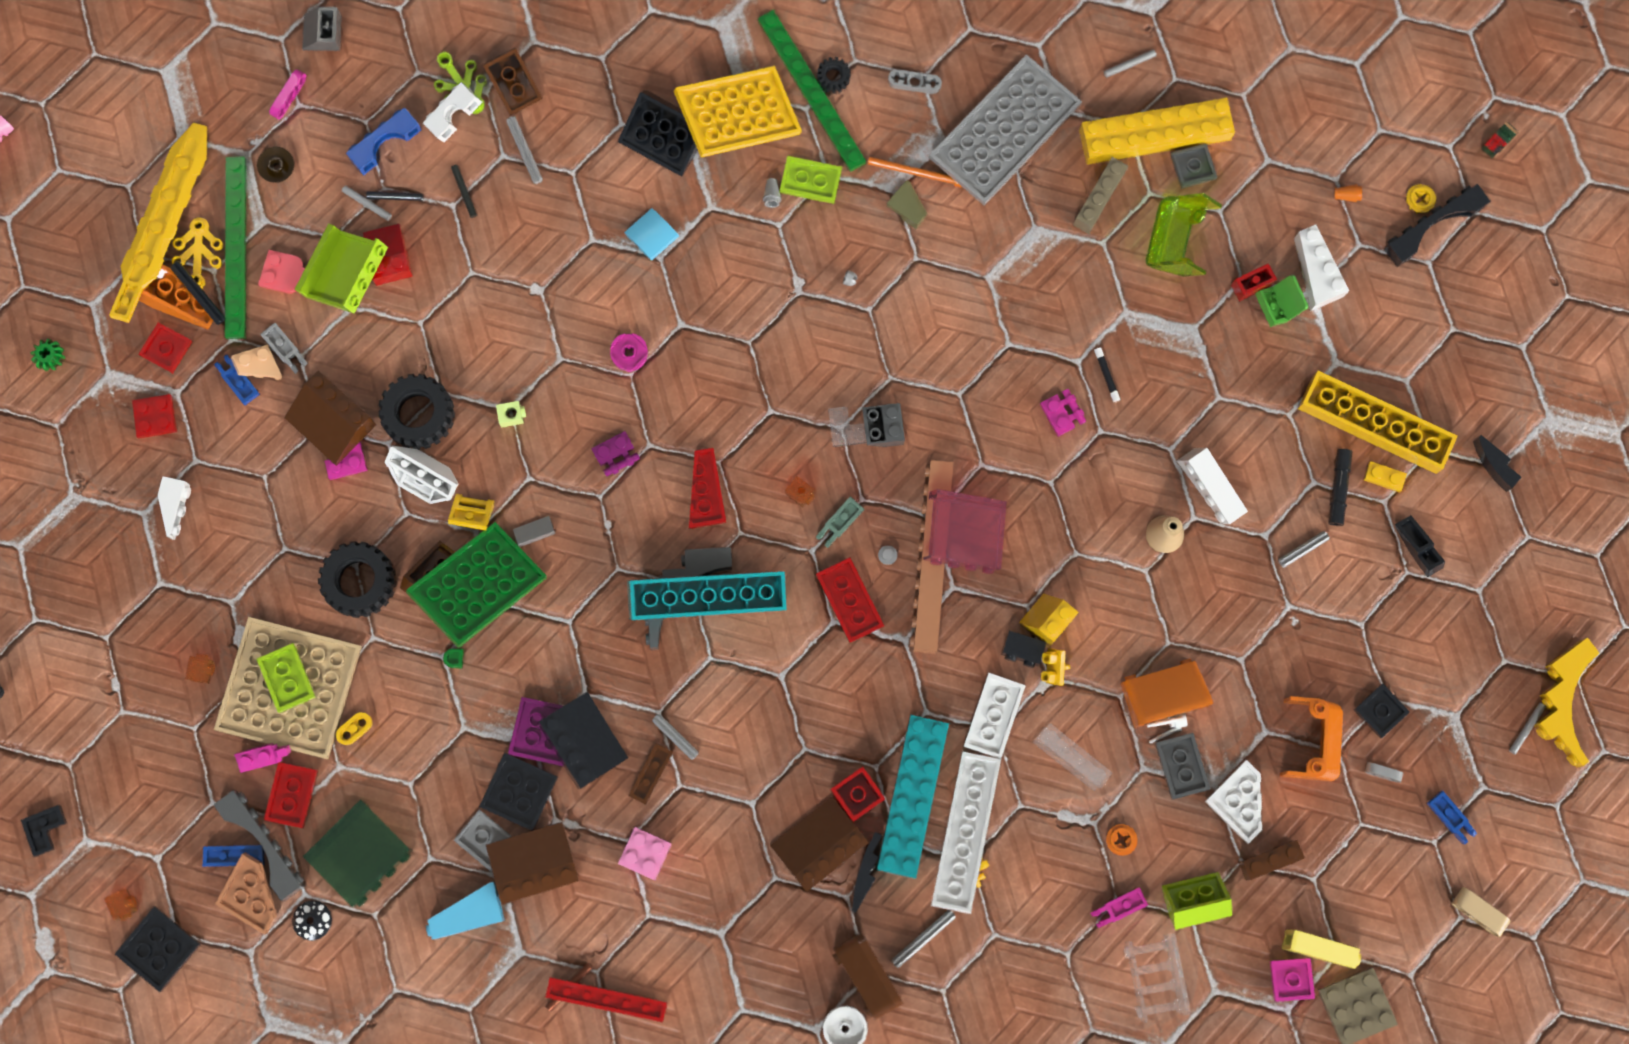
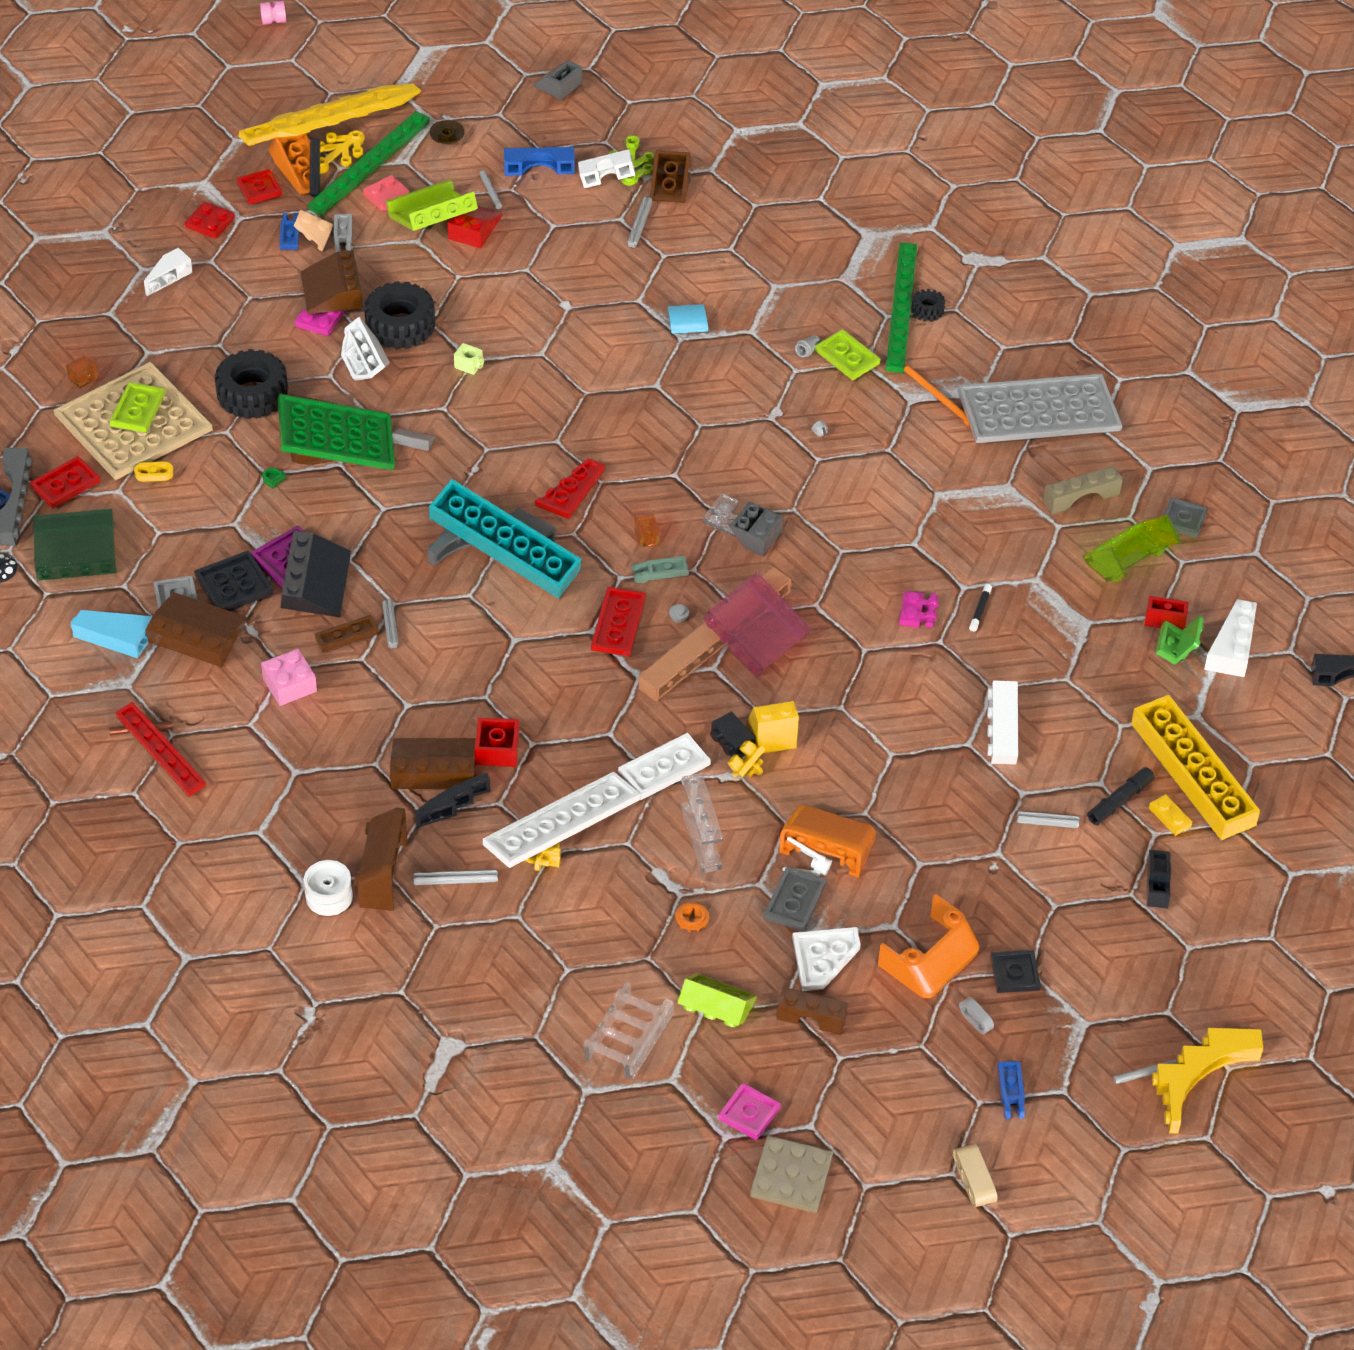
camera: 40 degrees right, 30 degrees down
green gear [30,338,65,371] -> none
dark pink hinge [234,743,291,773] -> none
dark pink beam [269,70,306,119] -> none
black bar [366,192,424,201] -> none
yellow plate [448,494,494,530] -> none
pearl dark grey bar [451,165,477,218] -> none
magenta plate [591,431,640,477] -> none
dark pink plate [610,333,648,372] -> none
black slope [617,90,698,177] -> none
yellow plate [674,66,802,157] -> none
teal brick [876,715,949,879] -> none
olive slope [887,180,927,229] -> none
light grey beam [888,70,942,94] -> none
yellow brick [1079,98,1235,165] -> none
dark pink hinge [1091,887,1148,928] -> none
light grey bar [1104,49,1156,78] -> none
tan cone [1146,515,1184,553] -> none
light yellow slope [1281,930,1361,969] -> none
orange cone [1334,184,1362,203] -> none
black slope [1473,435,1522,492] -> none

